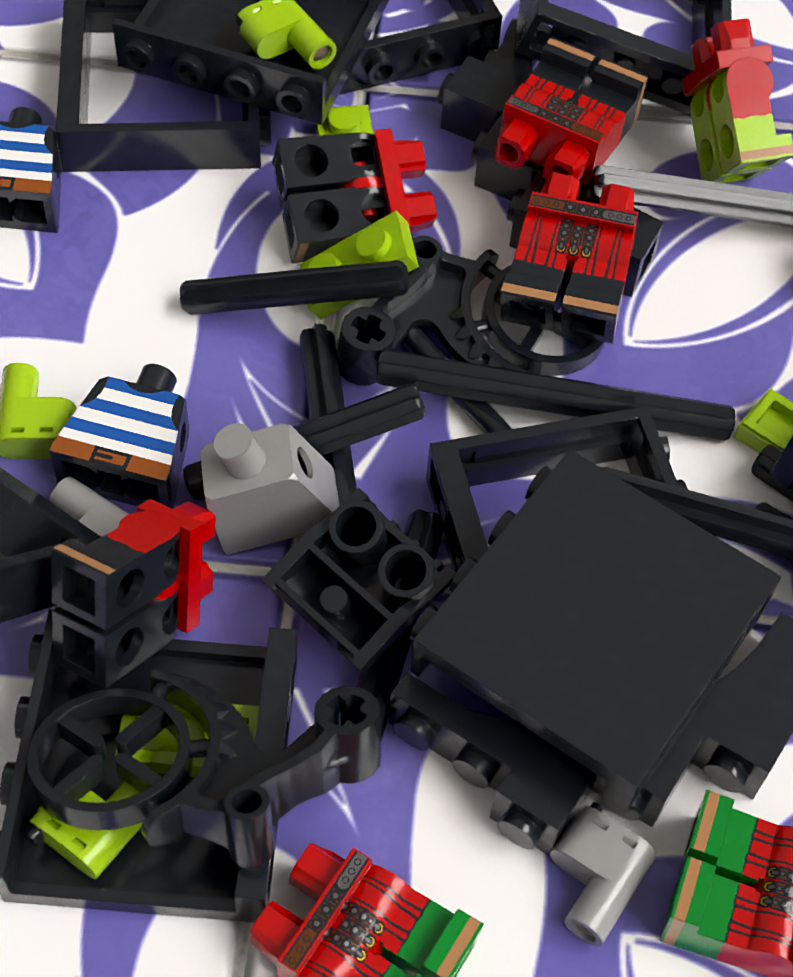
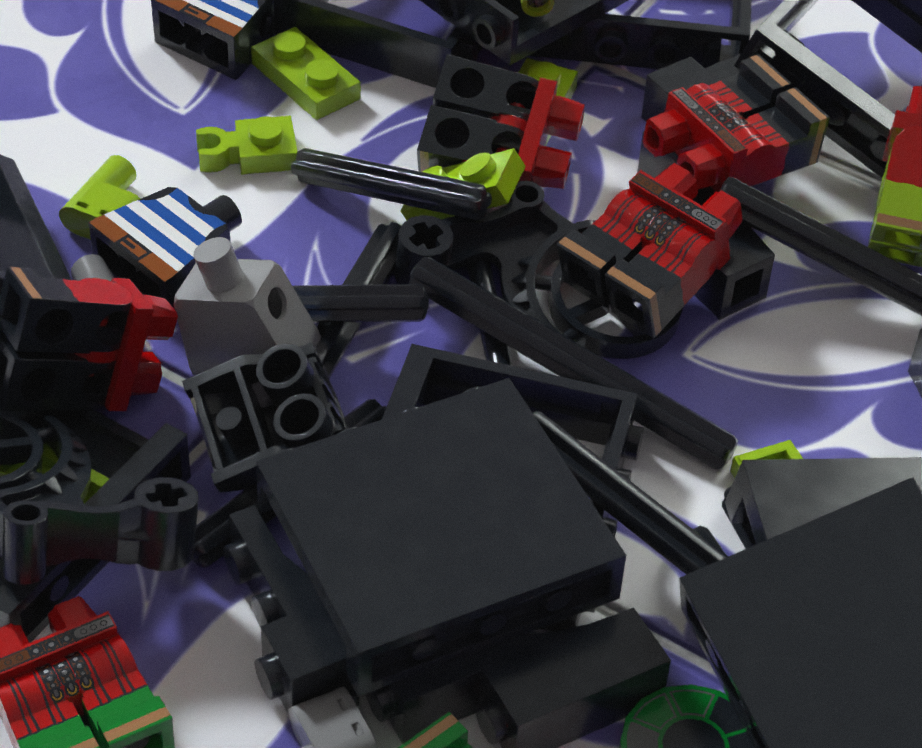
camera: 30 degrees right, 10 degrees down
none -> lime plate [196,116,297,175]
none -> lime plate [251,27,361,120]

